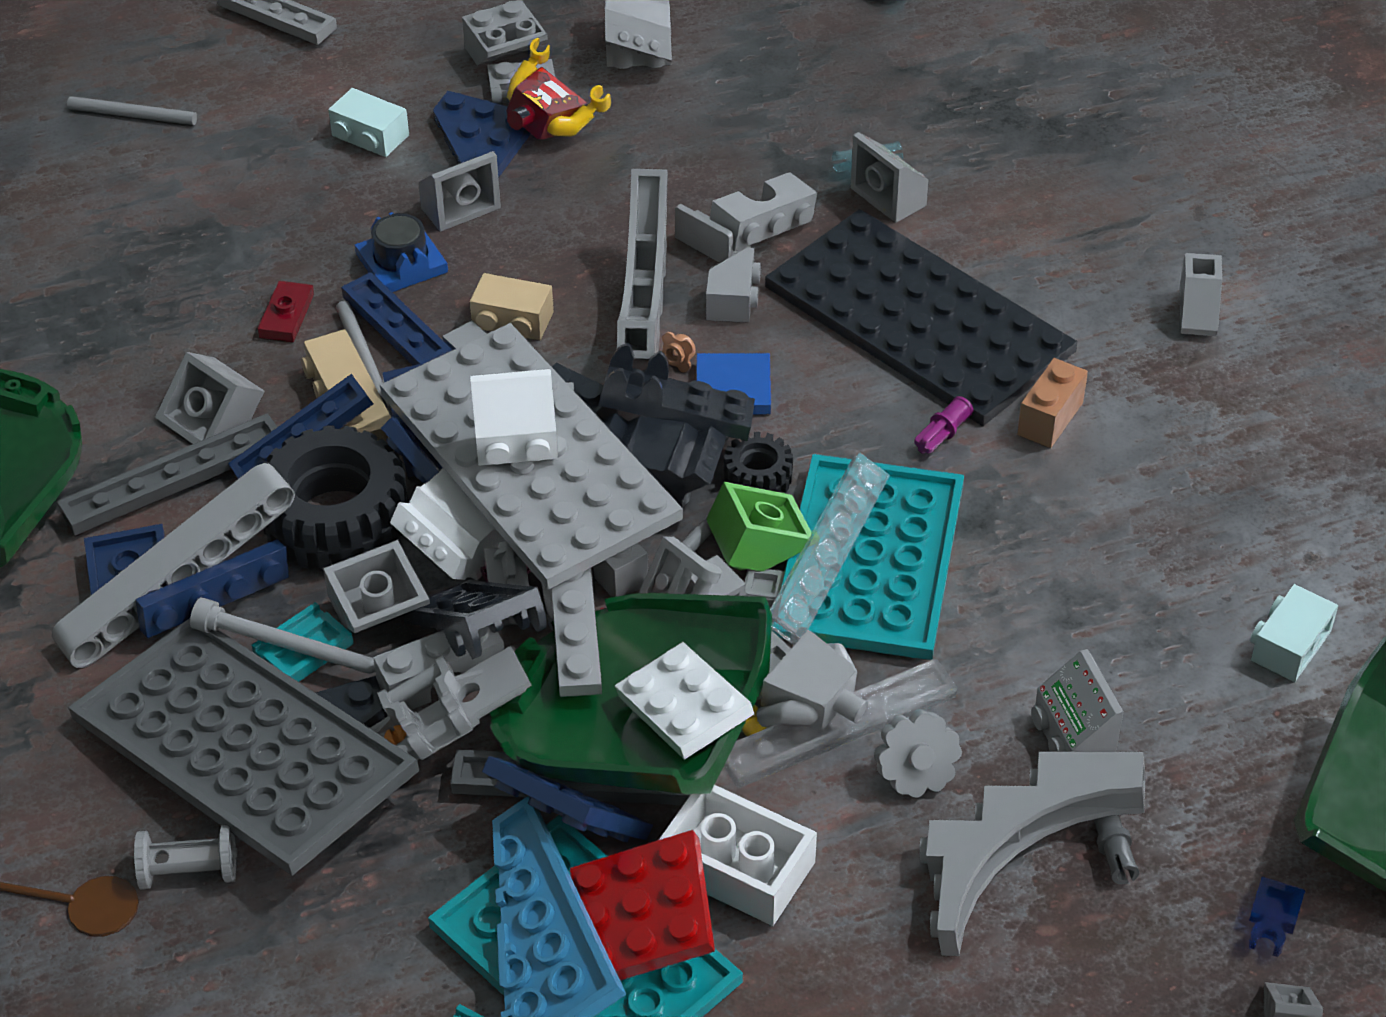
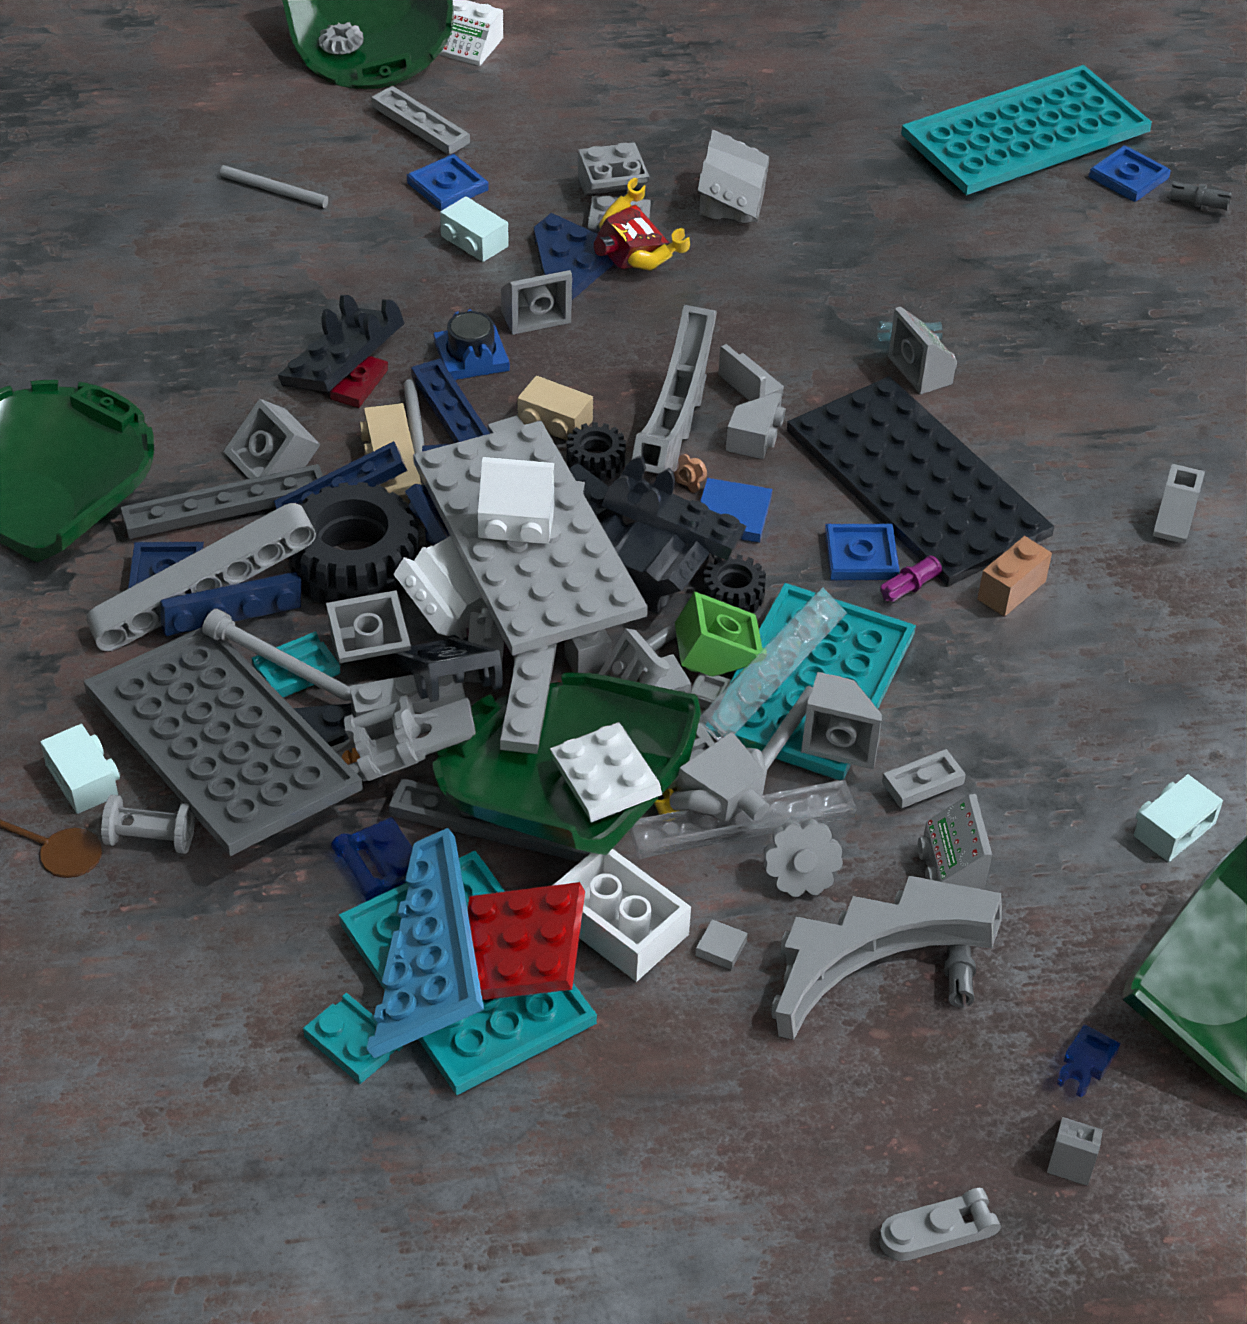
camera: 10 degrees right, 0 degrees up
dark blue plate [482,756,653,843] -> none
light grey arch [709,172,817,251] -> none
none -> light aqua brick [40,724,120,814]
none -> black hinge [278,294,405,392]
none -> clear blue plate [331,817,413,901]
none -> blue tile [407,154,489,211]
none -> black tyre [566,422,626,481]
none -> light grey tile [696,919,748,970]
none -> light grey bar [761,686,813,771]
none -> light grey slope [801,672,883,769]
none -> blue tile [825,524,900,580]
none -> light grey plate [882,749,966,809]

